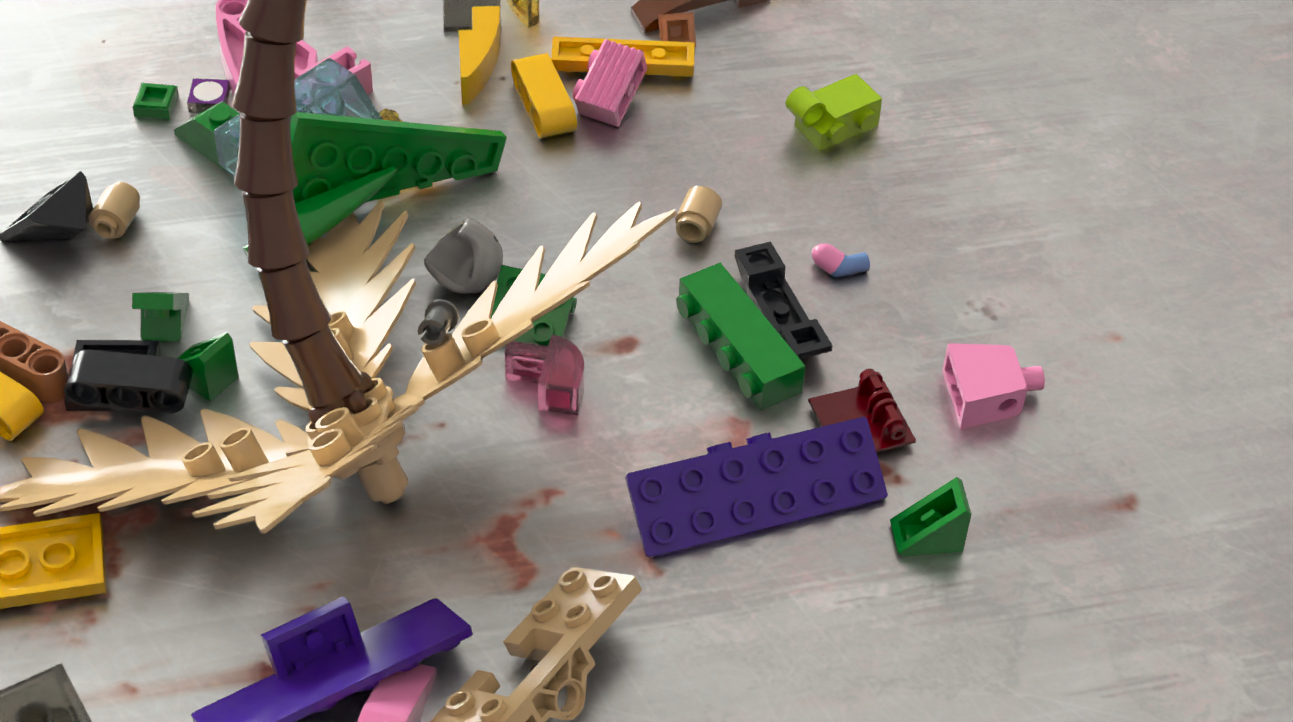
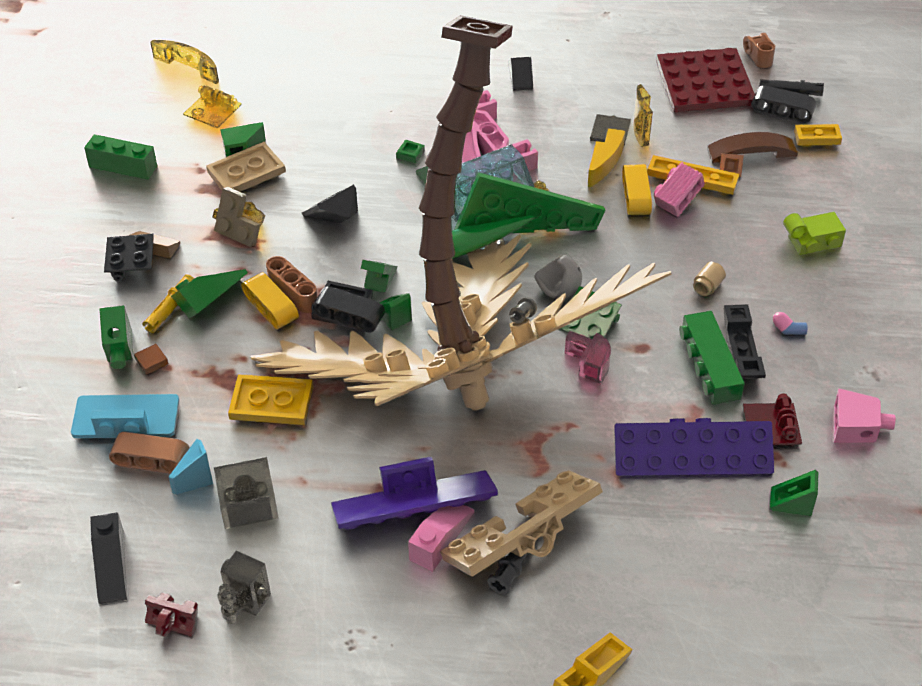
camera: 20 degrees right, 0 degrees up
tan brick [89,182,140,238] -> none

